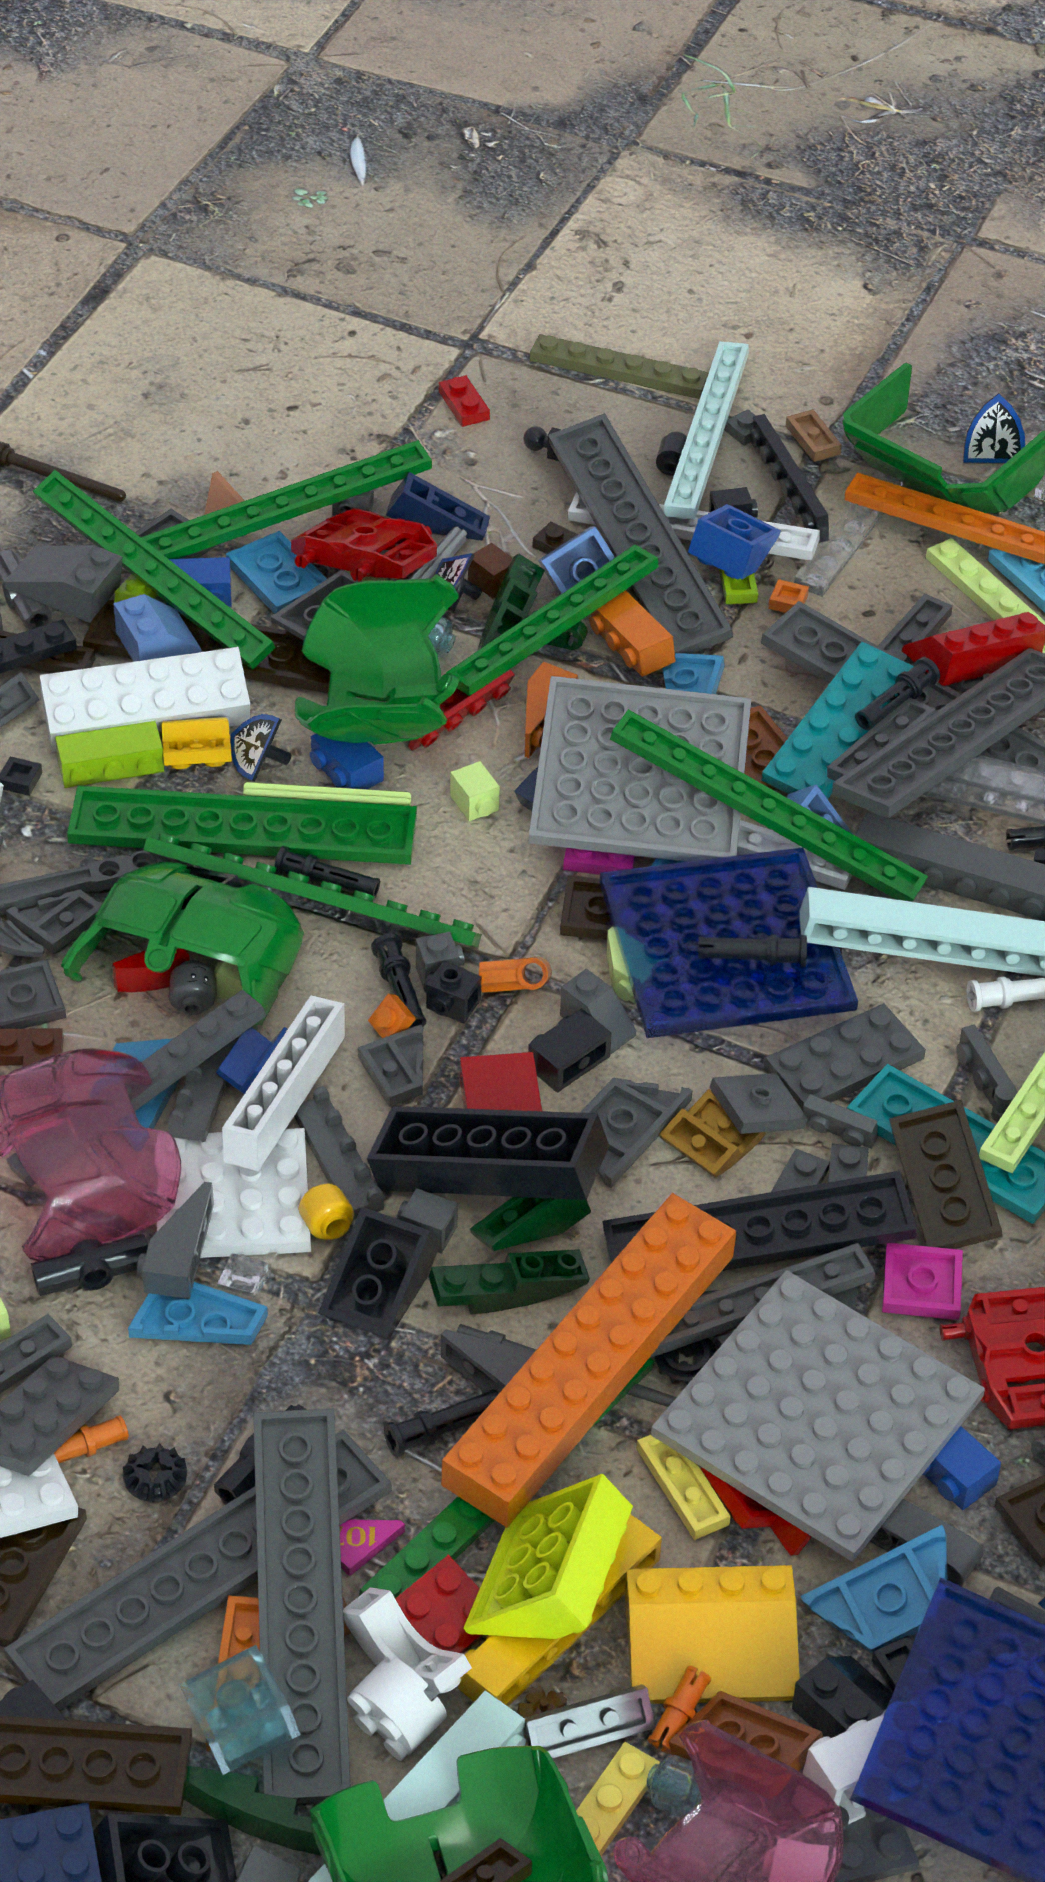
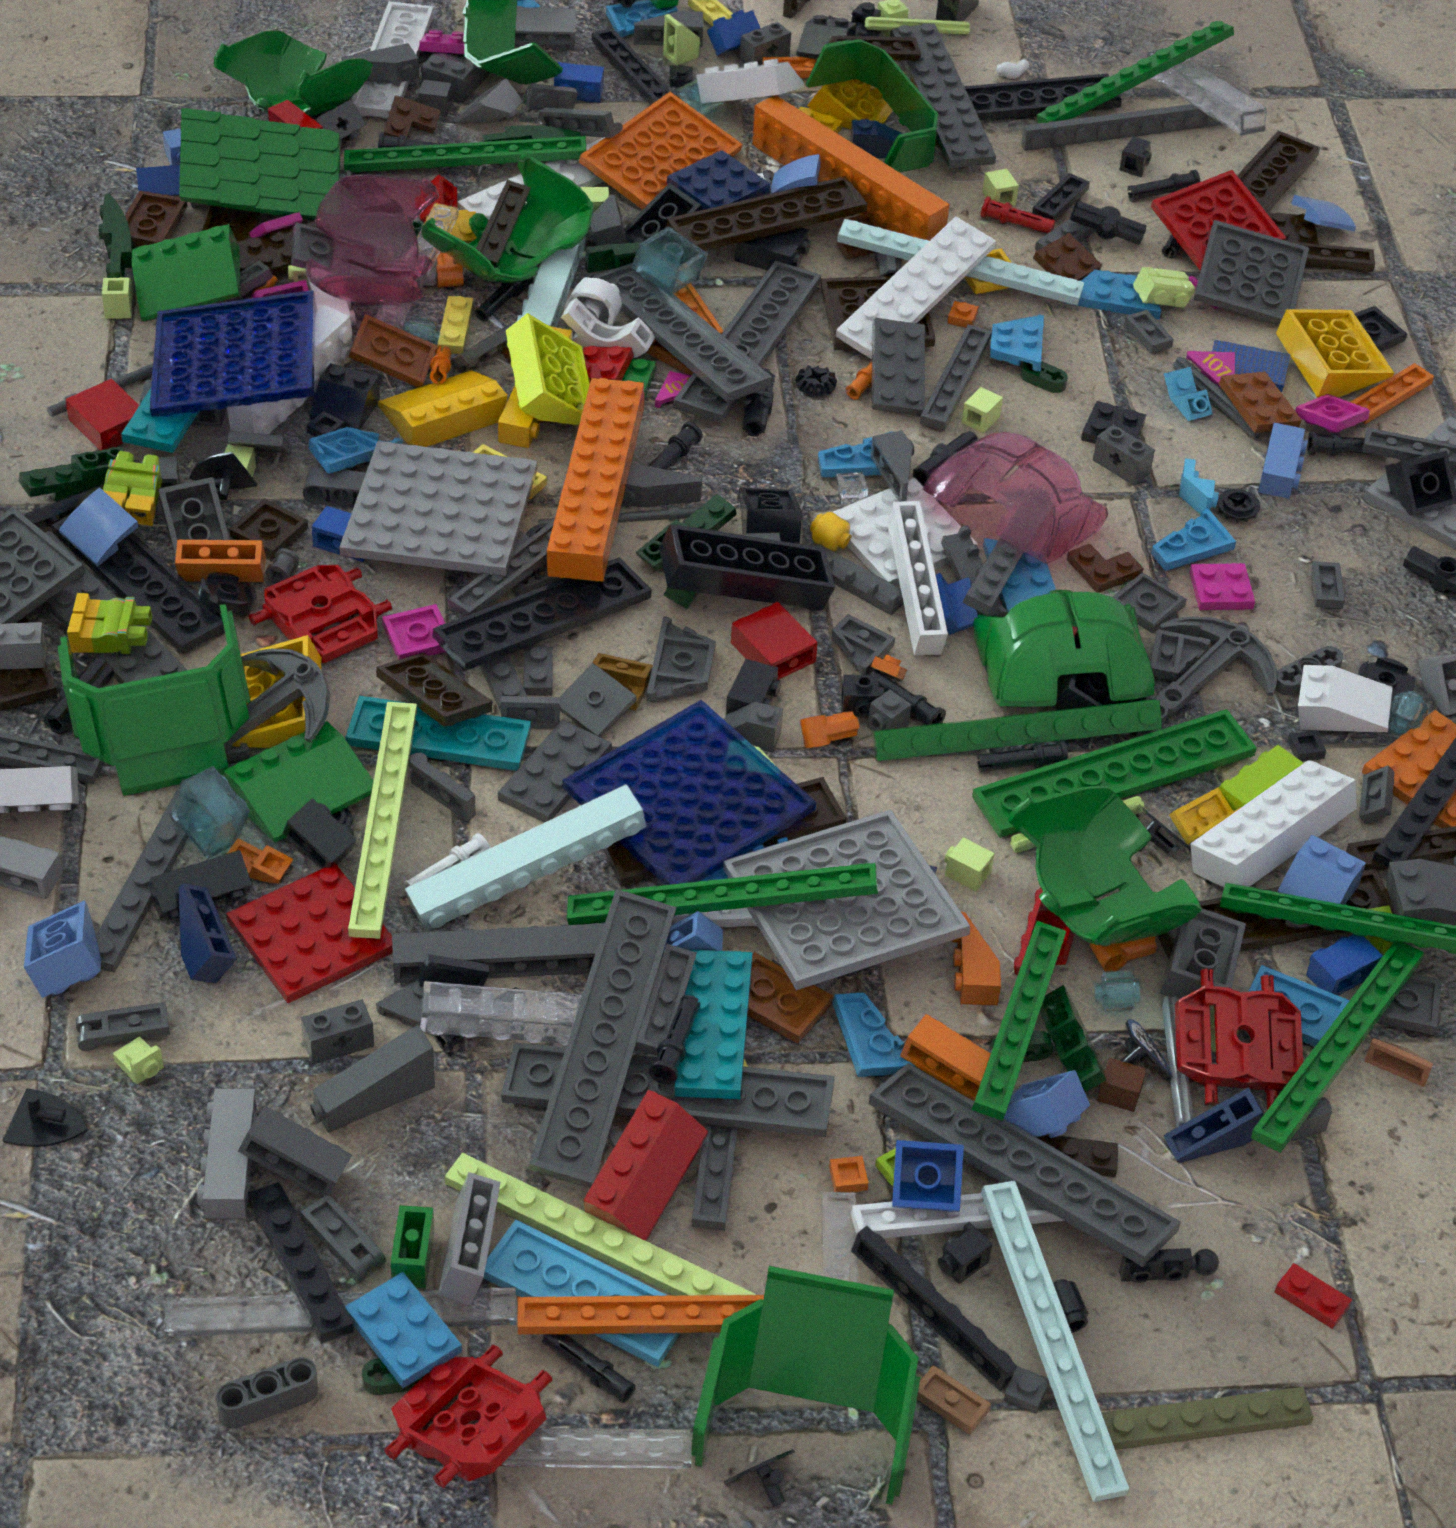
camera: 150 degrees right, 0 degrees up
black pin [698,934,807,967] -> none

